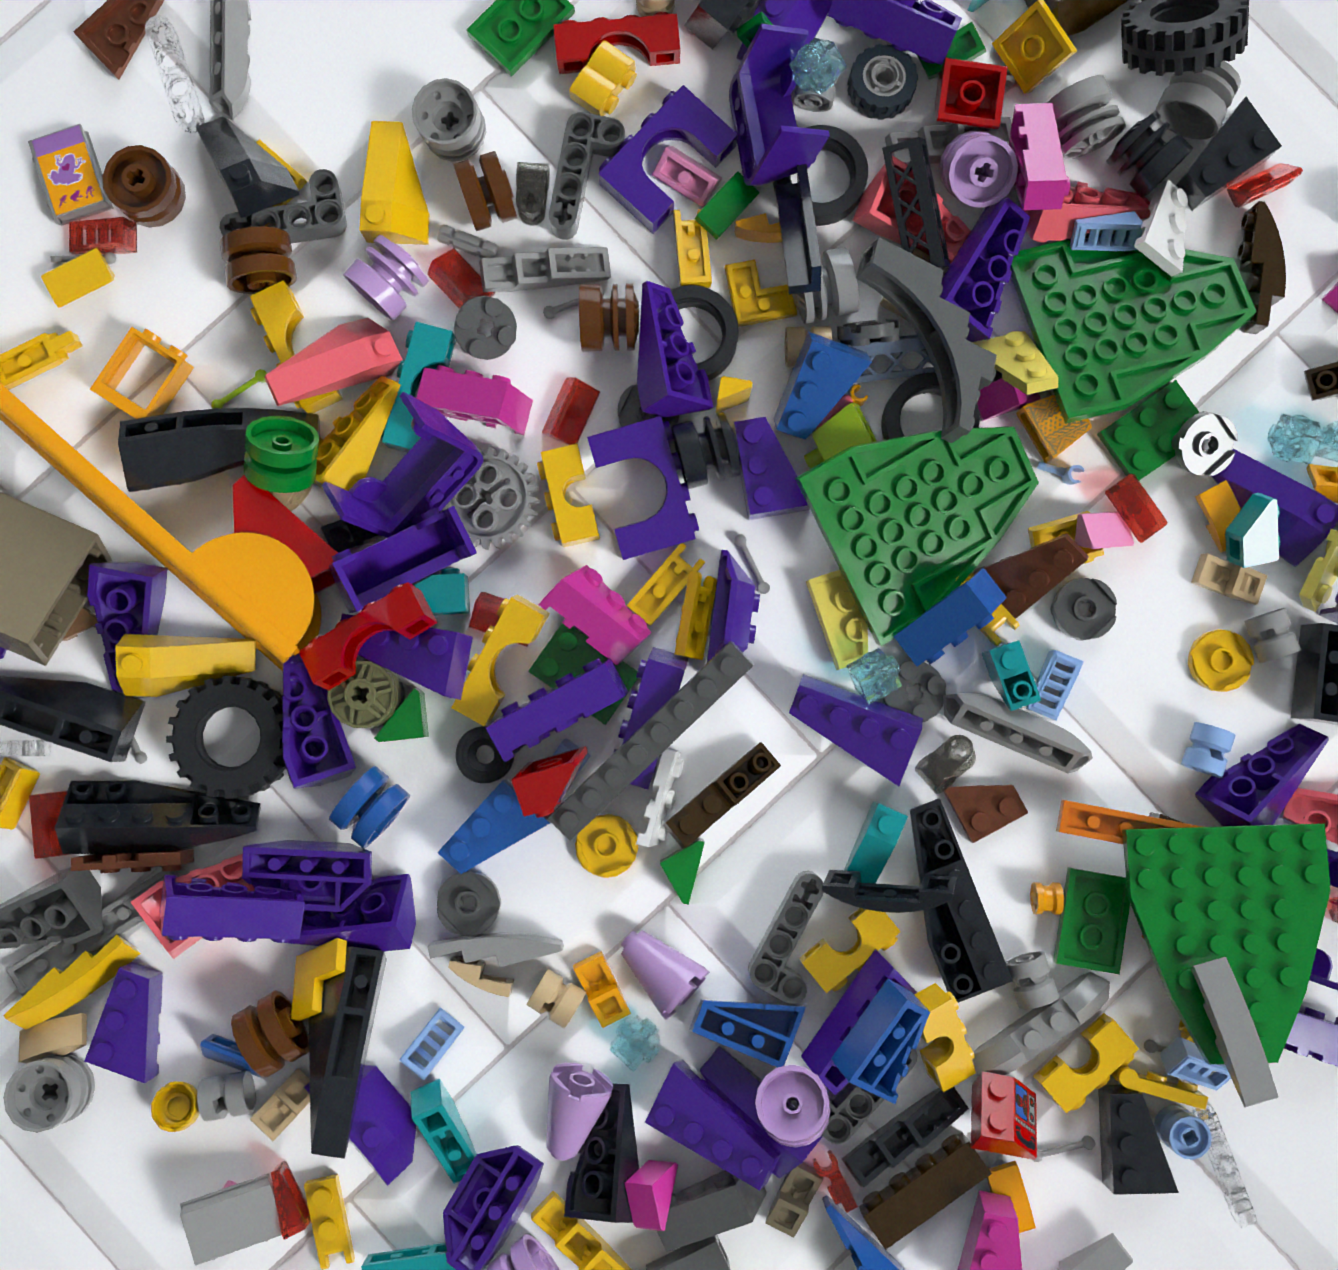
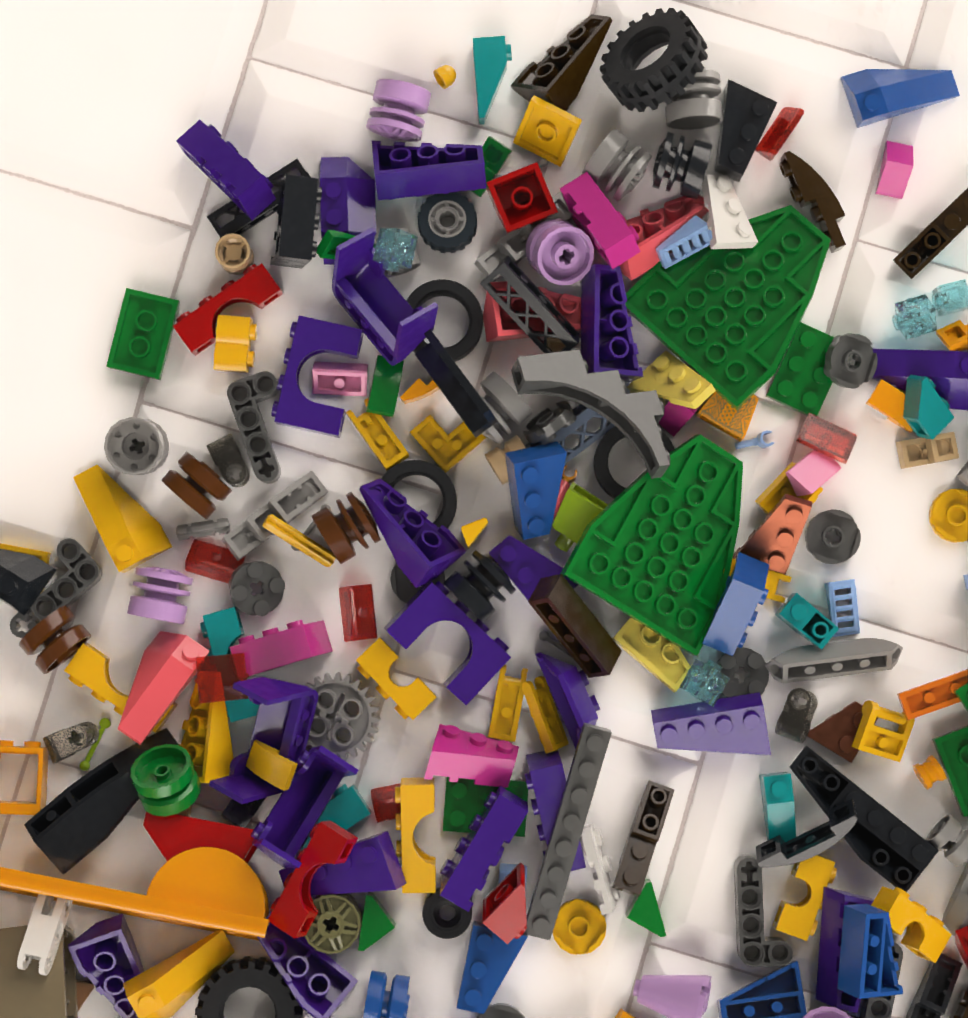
camera: 30 degrees left, 0 degrees up
none -> white piece [17,894,73,976]
none -> clear smoke piece [42,721,99,764]
none -> clear red piece [194,653,249,703]
none -> yellow slope [246,740,298,791]
none -> yellow axle [262,514,336,567]
none -> dark brown brick [528,574,622,678]
none -> yellow plate [852,700,915,762]

